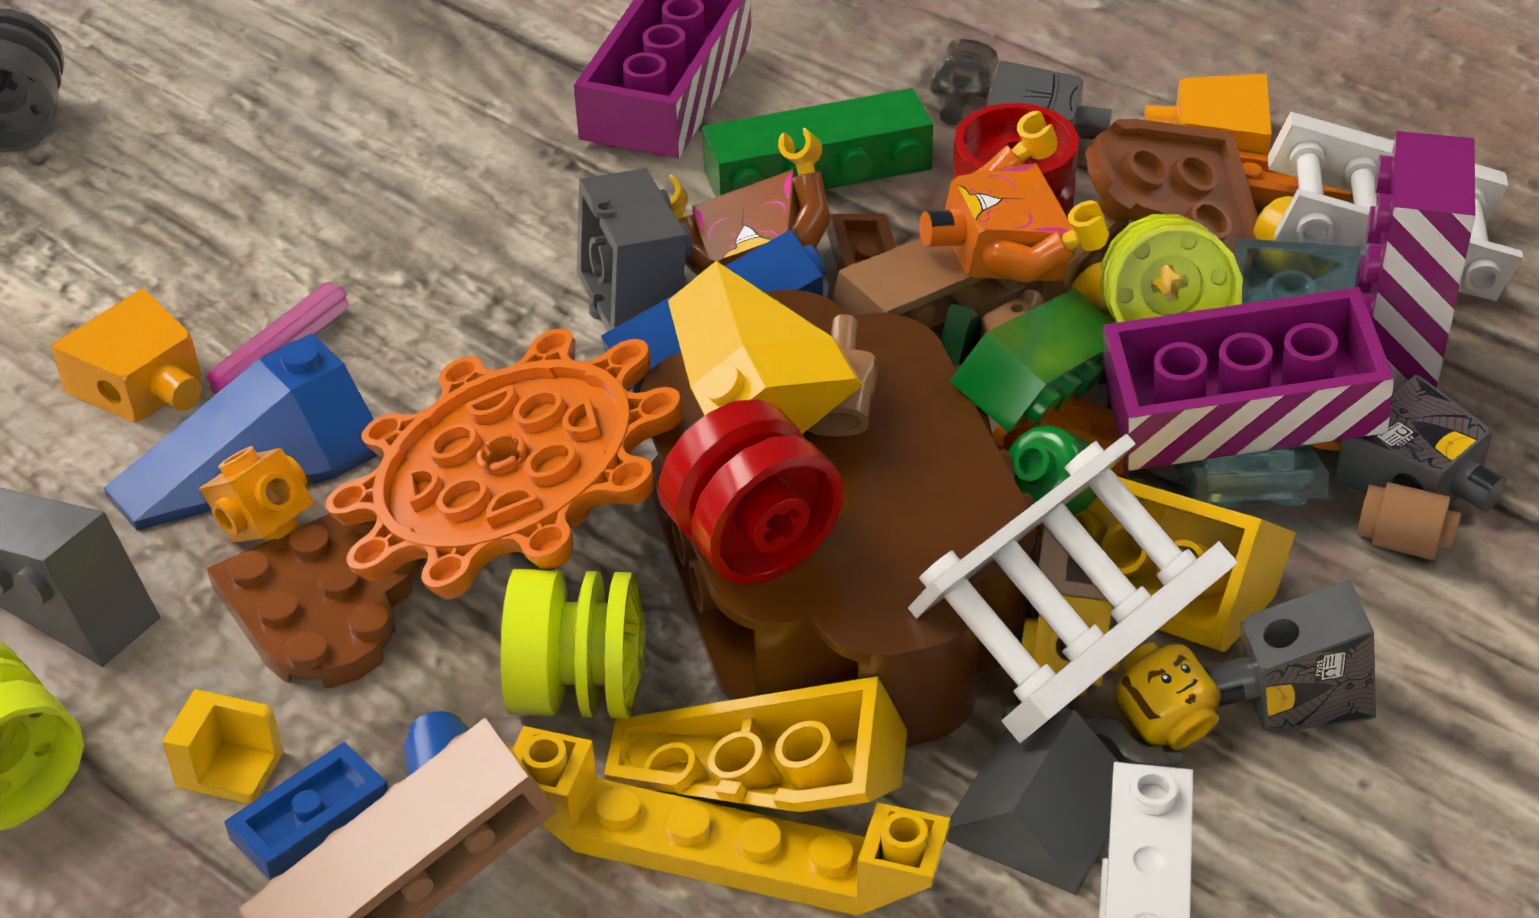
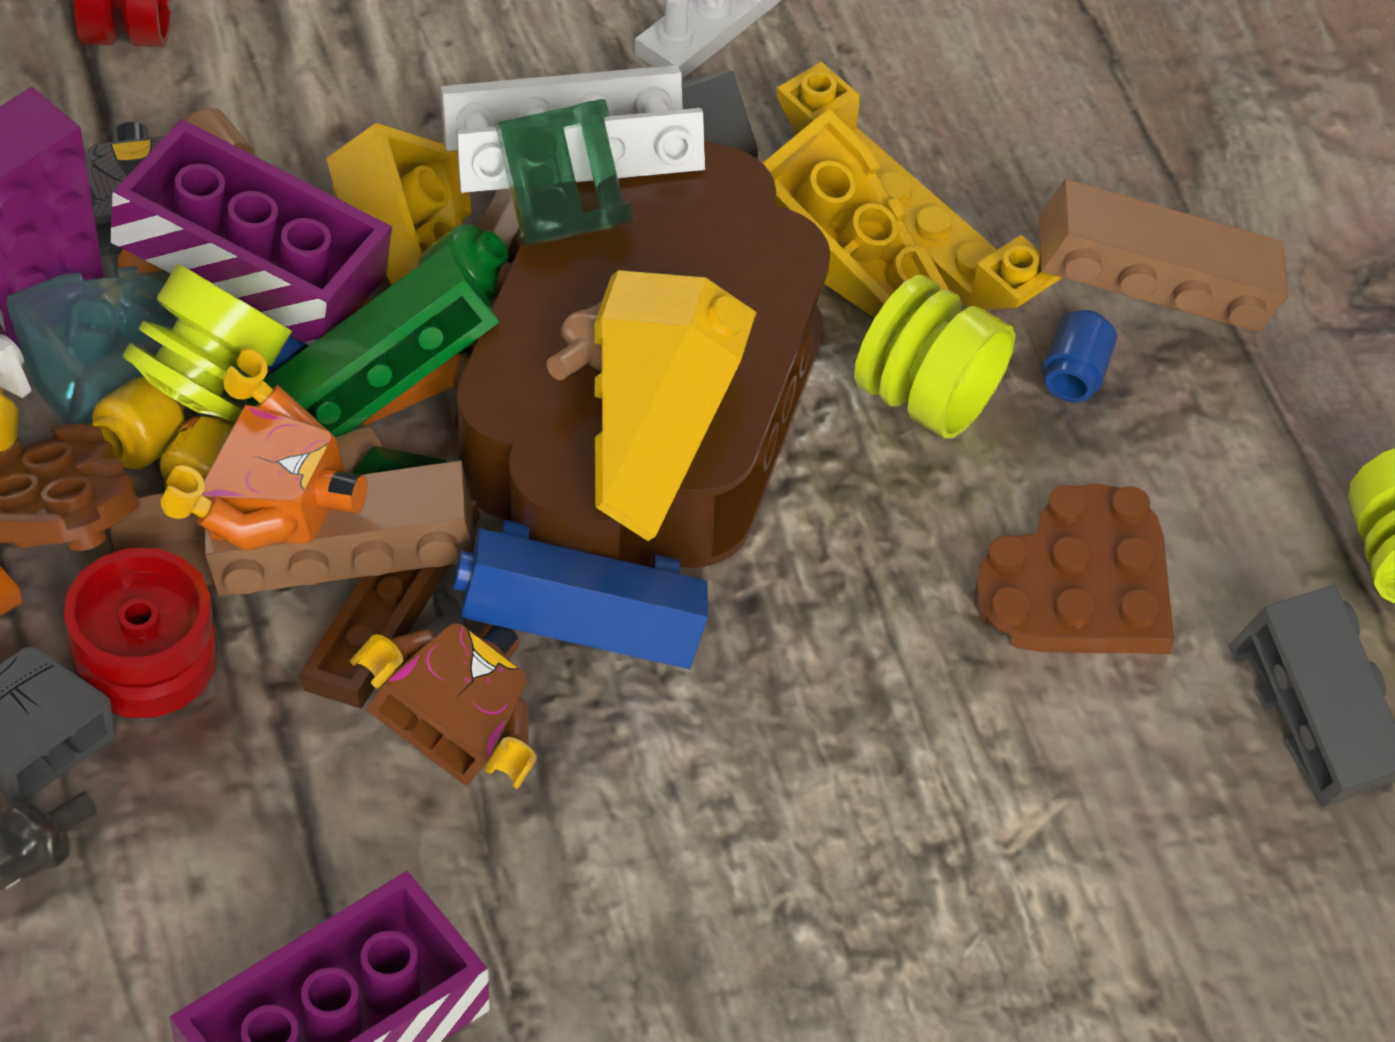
camera: 150 degrees left, 10 degrees up
light orange torso [50,288,202,422] -> none
blue wedge [104,333,378,531] -> none
yellow panel [162,689,284,804] -> none
light orange brick [199,446,315,543] -> none
dark pink axle [207,282,349,395] -> none
blue plate [224,742,389,880] -> none
orange plate [325,328,683,599] -> none
dark grey brick [577,168,692,331] -> none
red wheel [658,399,843,585] -> none
green brick [702,88,933,197] -> none
dark grey torso [1205,580,1376,733] -> none
none -> clear green plate [495,99,634,247]

